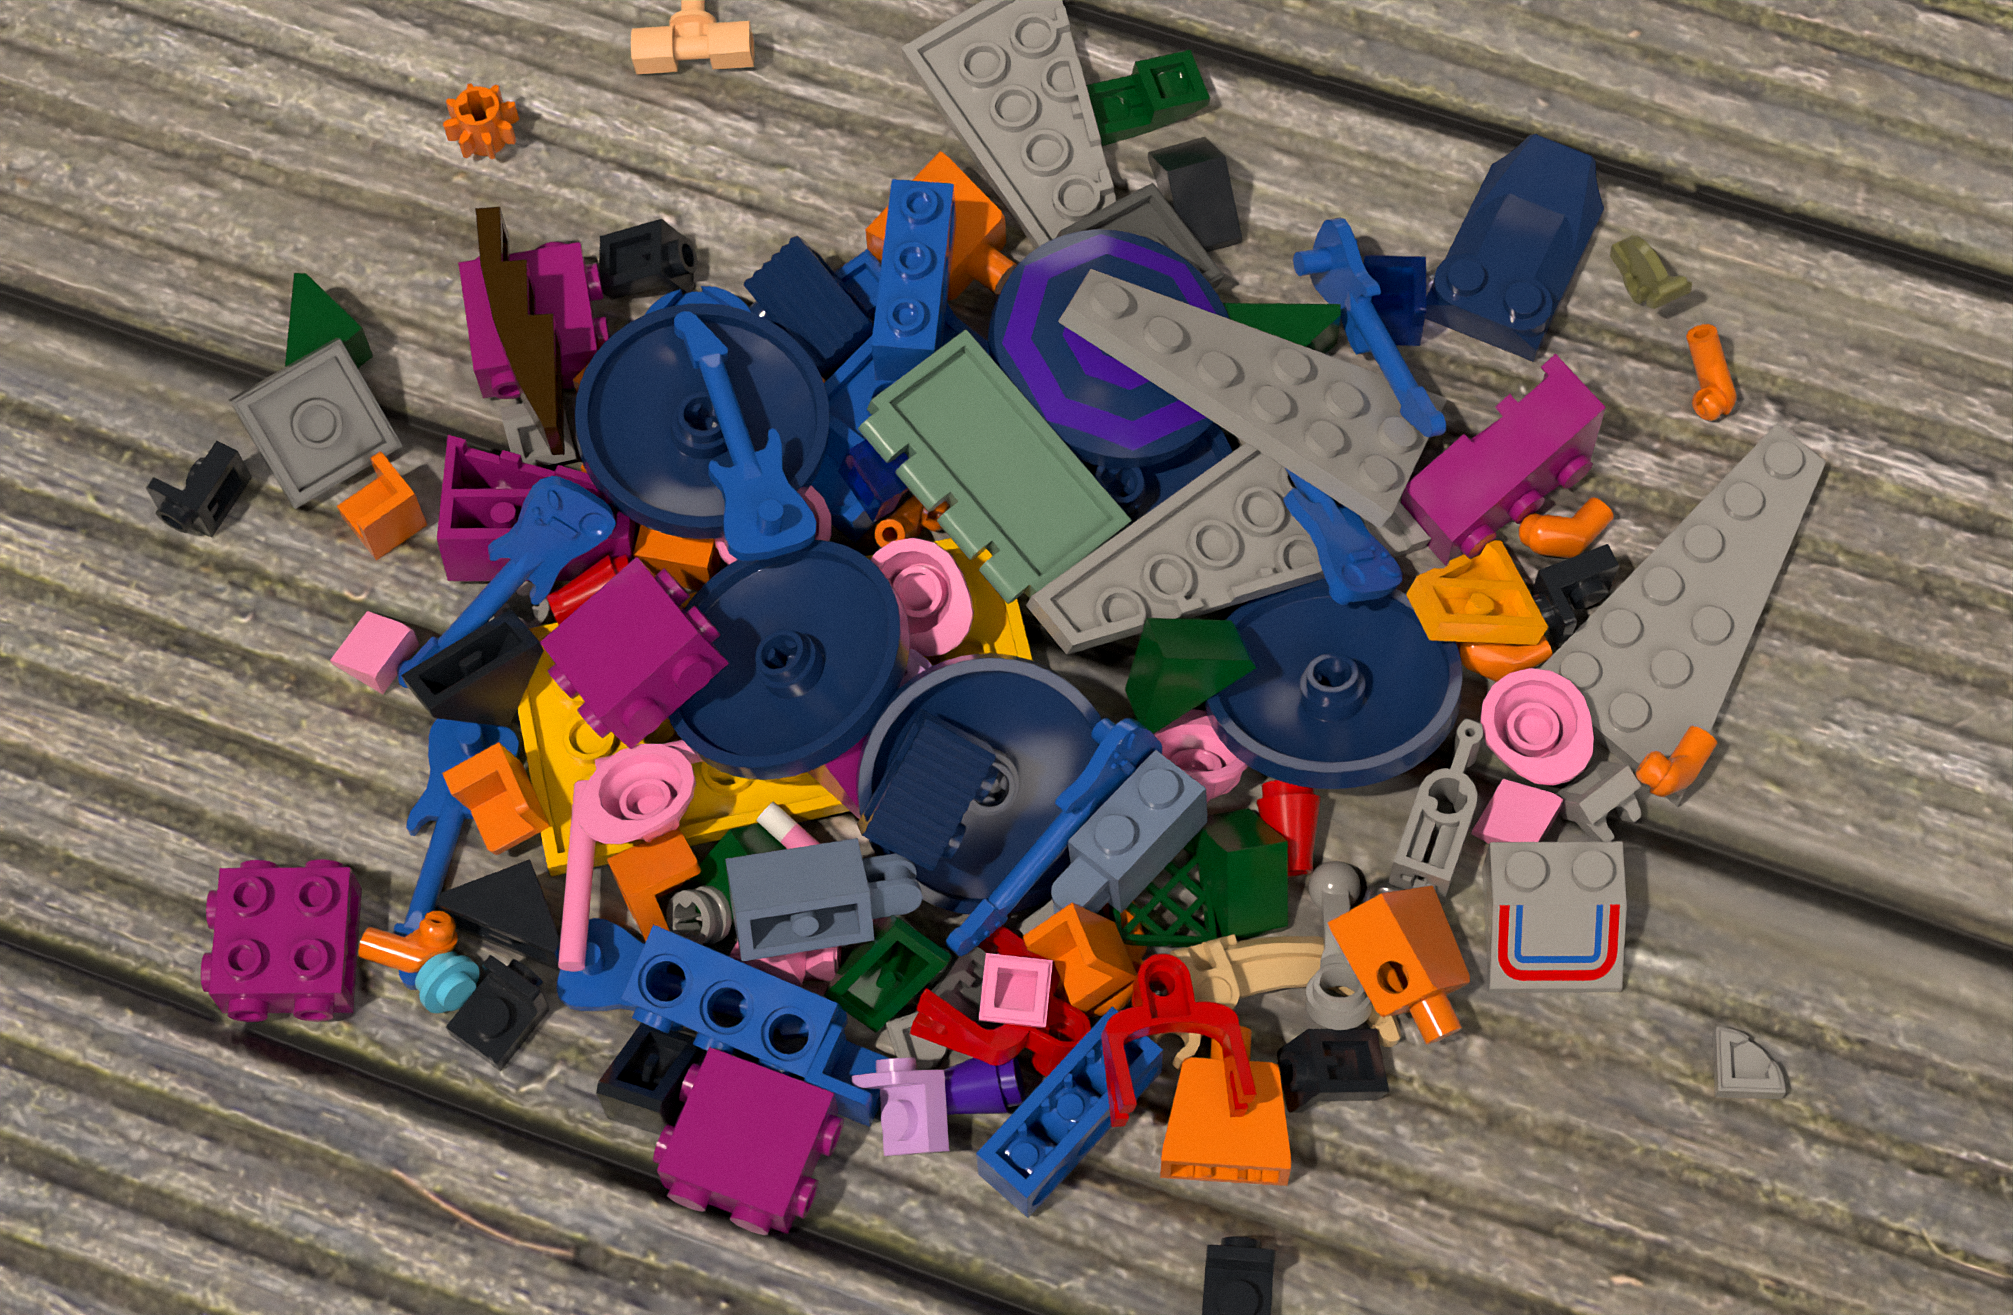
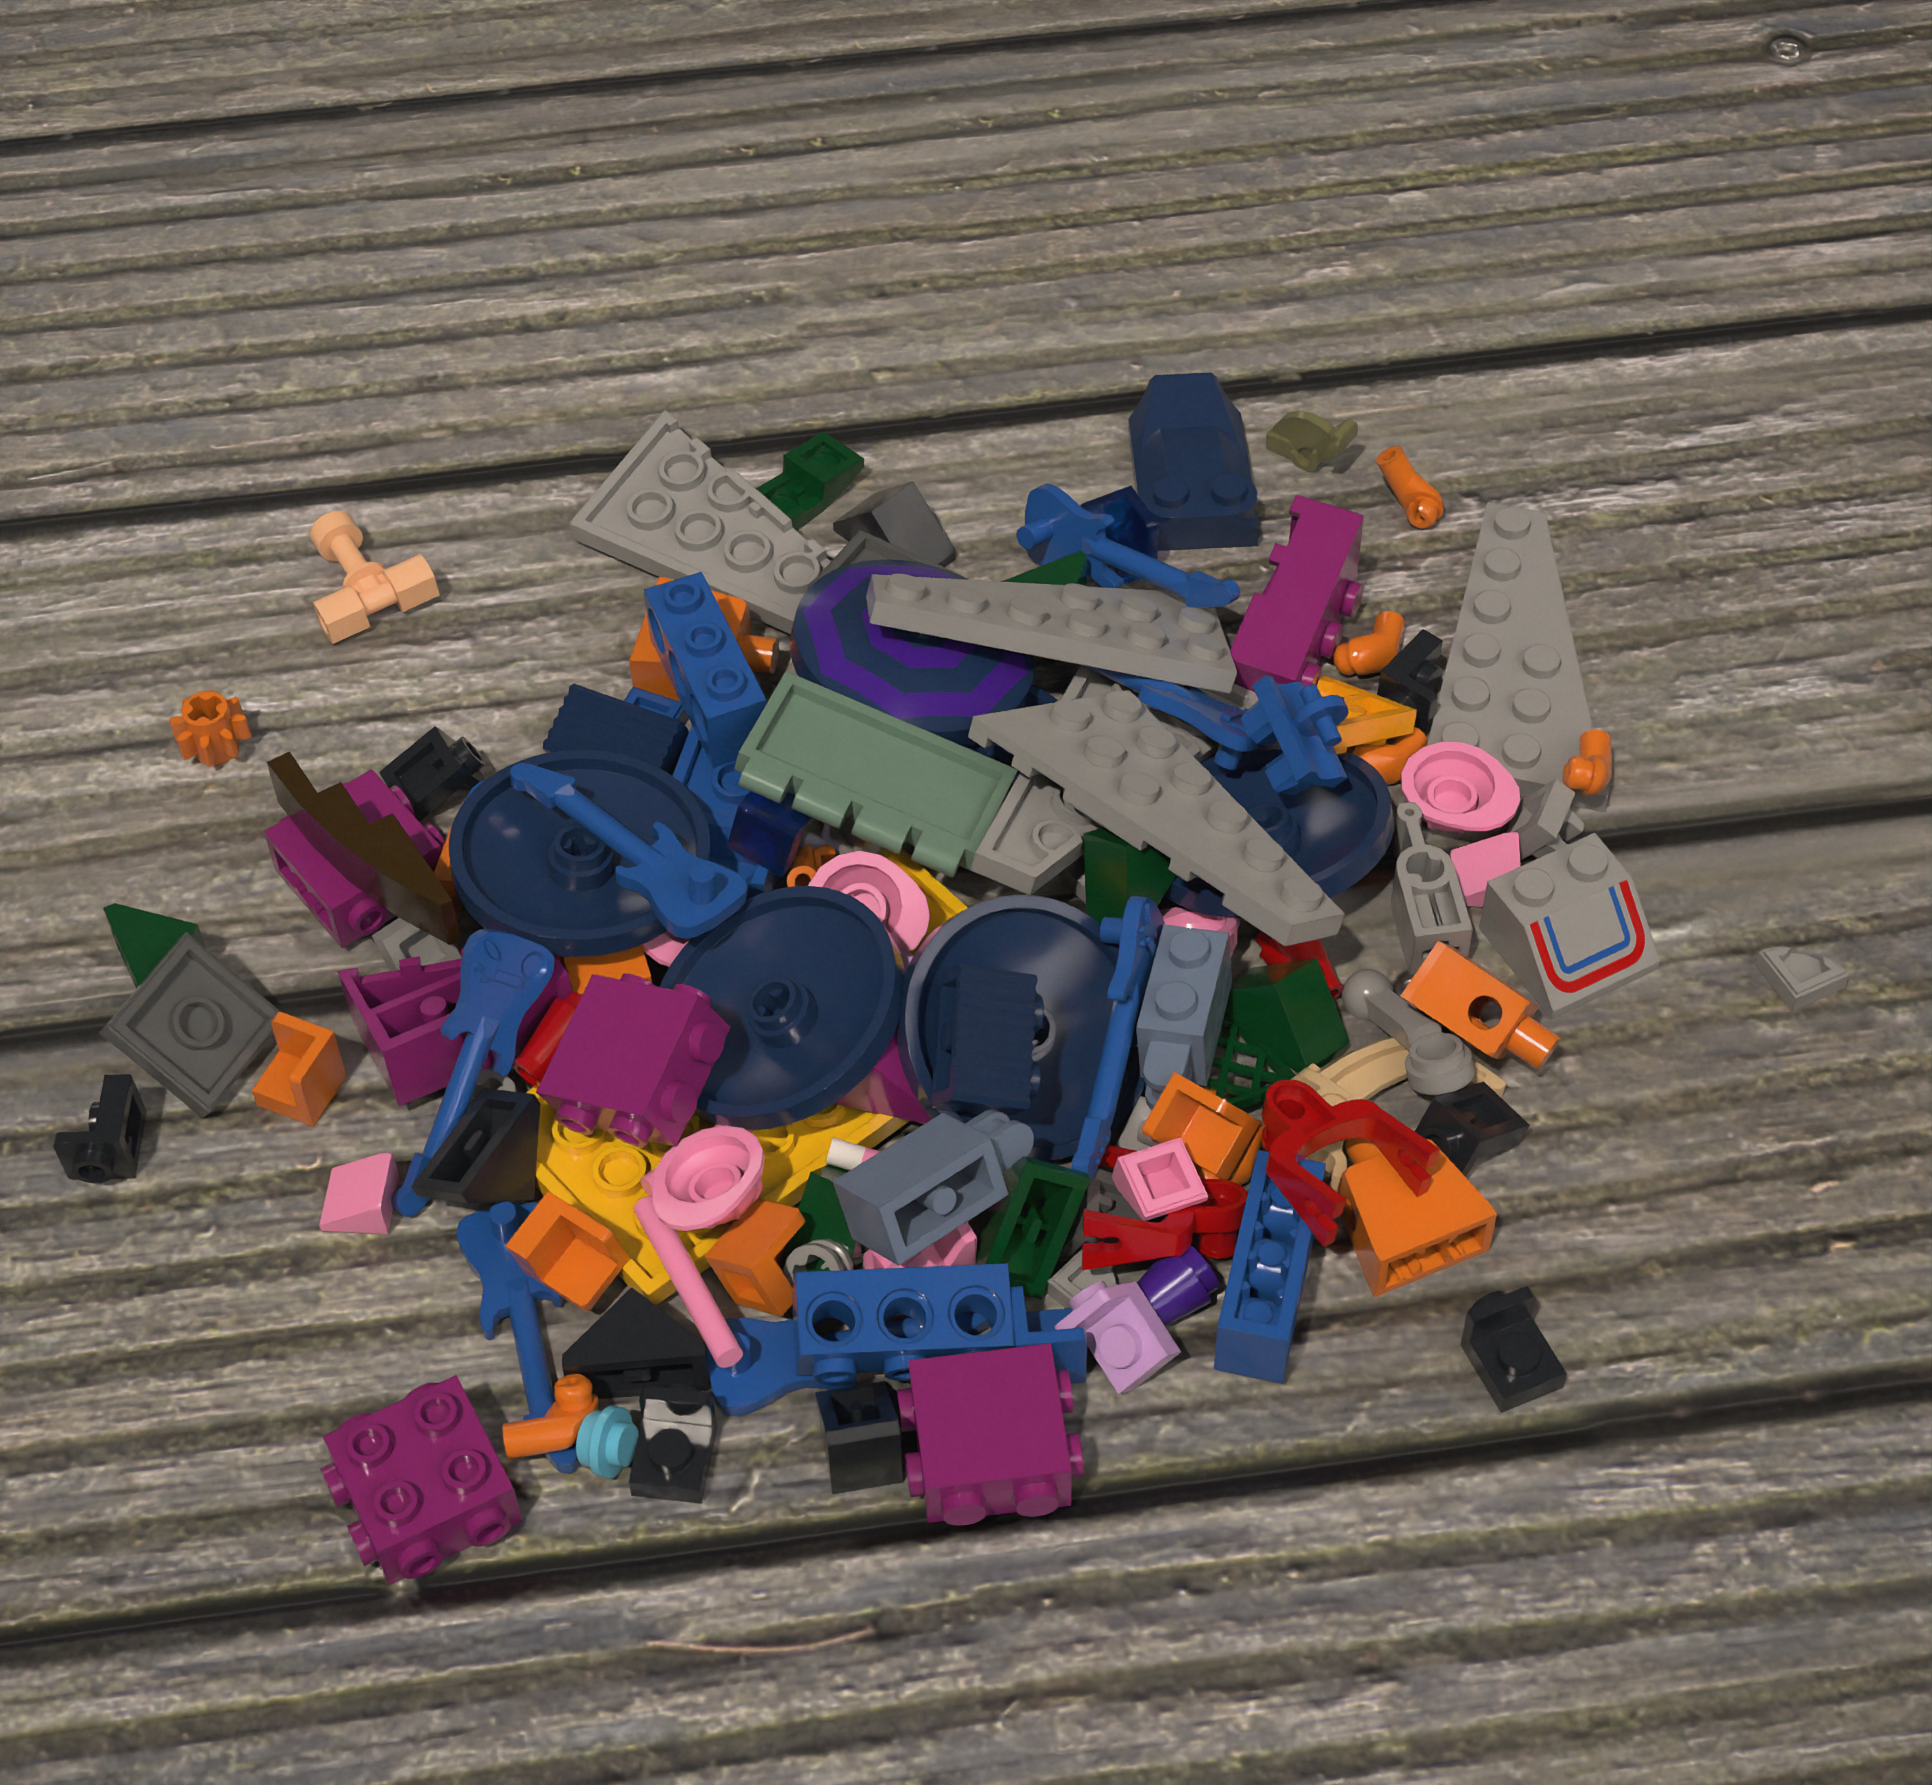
camera: 30 degrees left, 15 degrees down
none -> light grey wing [968,690,1345,946]
none -> blue hips [1241,675,1349,795]

